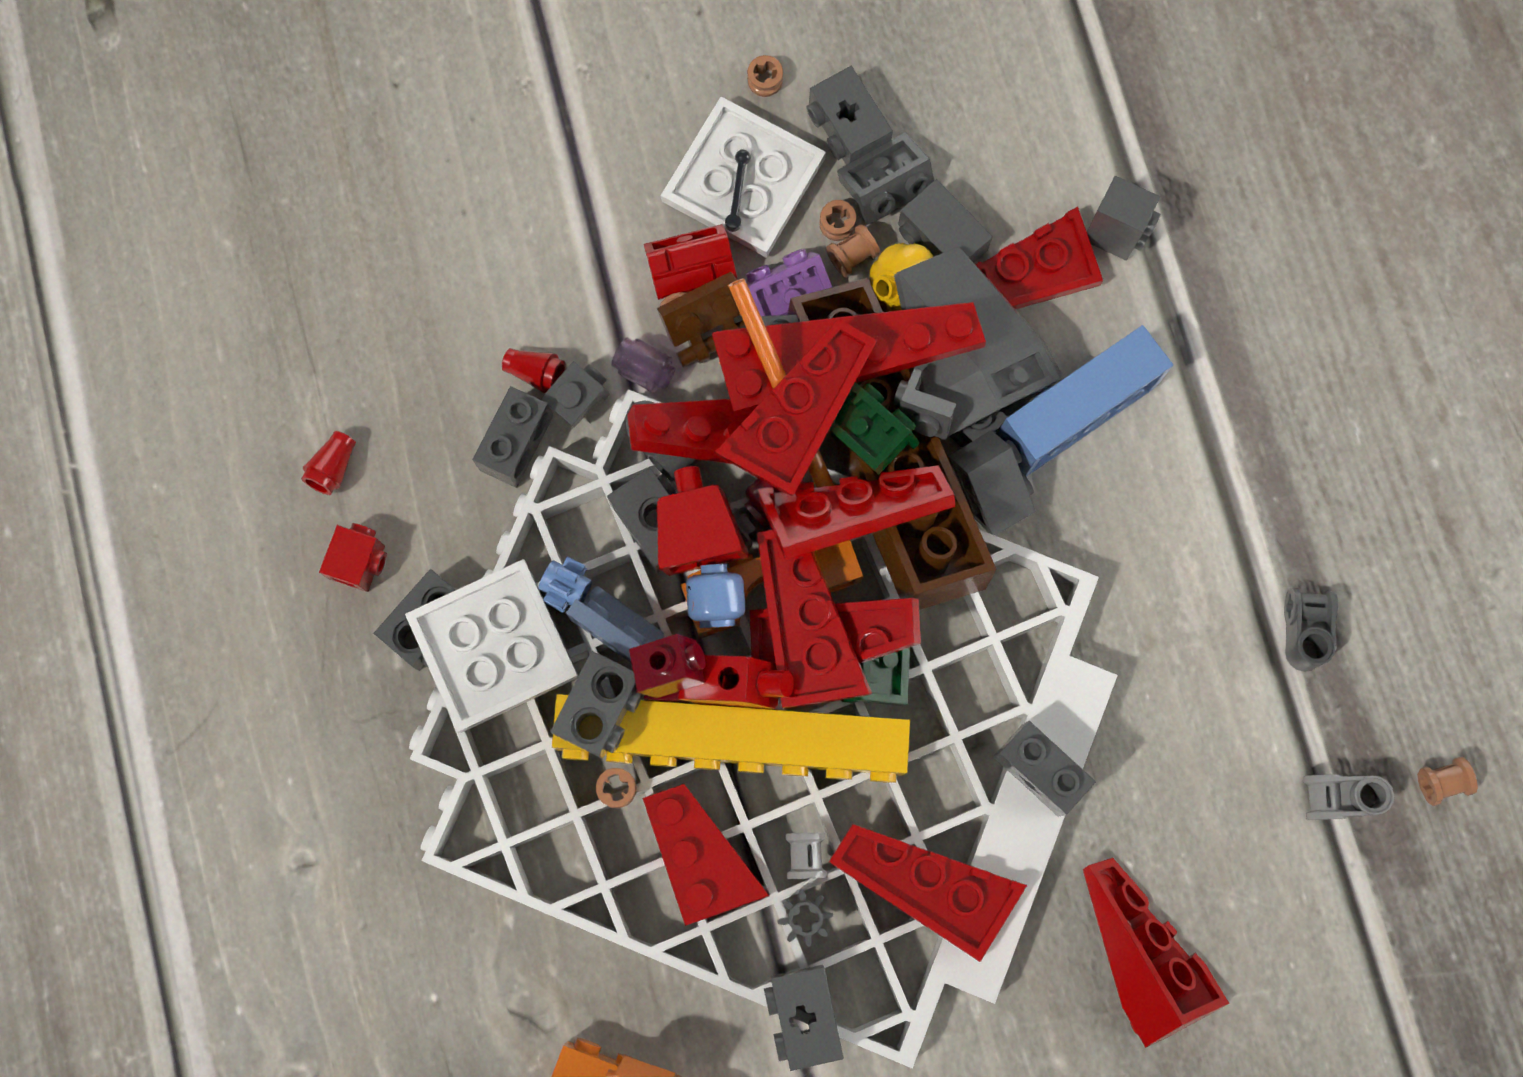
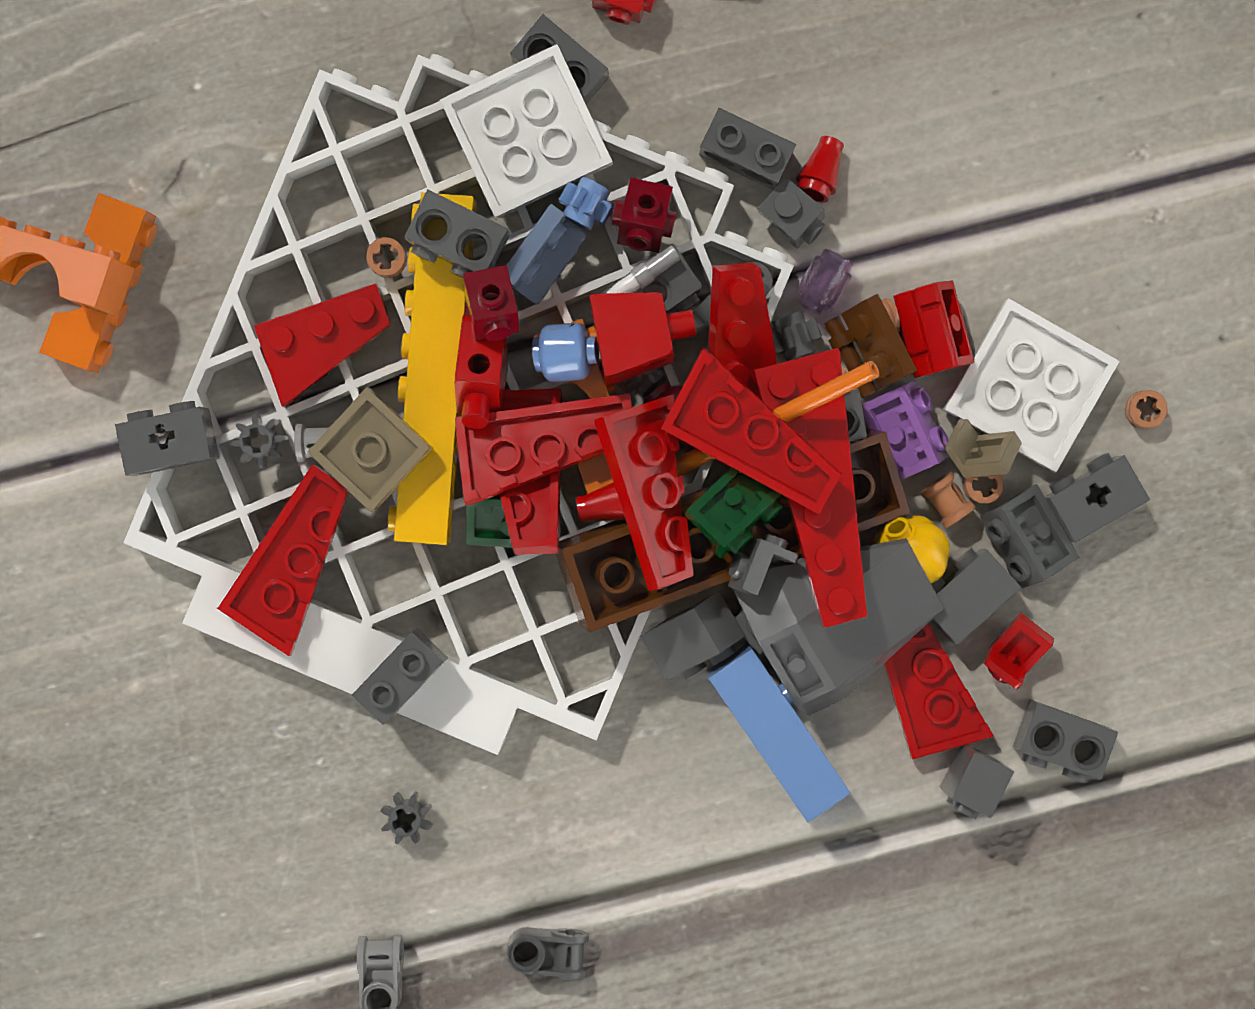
camera: 85 degrees right, 10 degrees up
black hinge [725,149,751,232] -> none
red wedge [1083,858,1230,1048] -> none
none -> dark tan plate [308,387,433,512]
none -> dark grey gear [380,791,433,844]
none -> red cone [576,482,626,523]
none -> light grey piece [606,245,681,293]
none -> dark red brick [611,177,676,253]
none -> dark grey gear [772,311,822,361]
none -> dark tan bracket [946,419,1022,478]
none -> red bracket [984,613,1055,689]
none -> dark grey brick [1013,699,1118,783]

